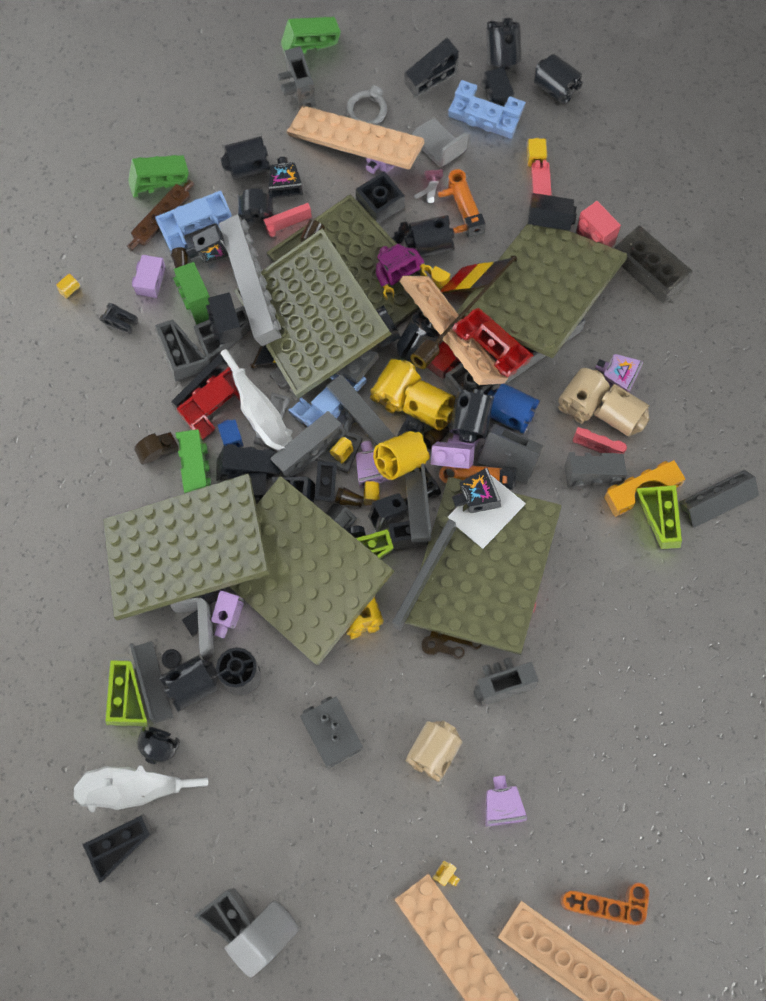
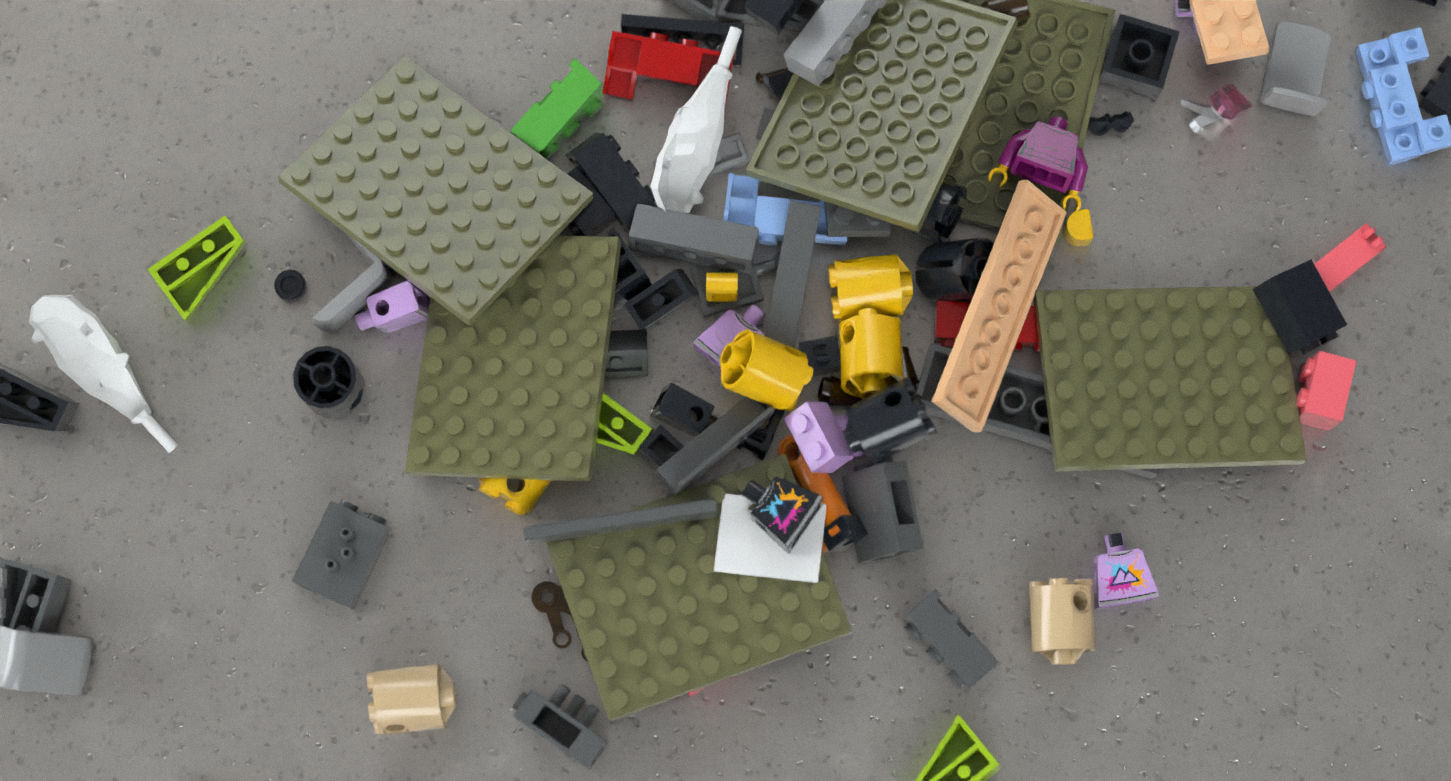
camera: 50 degrees right, 10 degrees up
dark grey panel [130,641,174,724] -> none
dark brown brick [134,432,179,465] -> none
black cylinder [137,727,180,764] -> none
black cylinder [159,655,218,712] -> none
black tile [182,610,199,637] -> none
blue brick [217,419,244,447] -> none
dark brown cone [335,487,364,507] -> none
black tile [346,525,366,538] -> none
yellow brick [363,481,380,506] -> none
black cylinder [404,215,455,258] -> none
flag [411,255,517,369] -> none
orange piece [438,169,486,238] -> none
red bracket [452,308,534,378] -> none
blue cylinder [488,384,540,434] -> none
yellow brick [527,138,547,167] -> none
tan cylinder [558,368,610,424] -> none
coral hinge [572,427,627,454] -> none
light orange arch [604,460,686,517] -> none
clear smoke brick [614,225,693,304] -> none

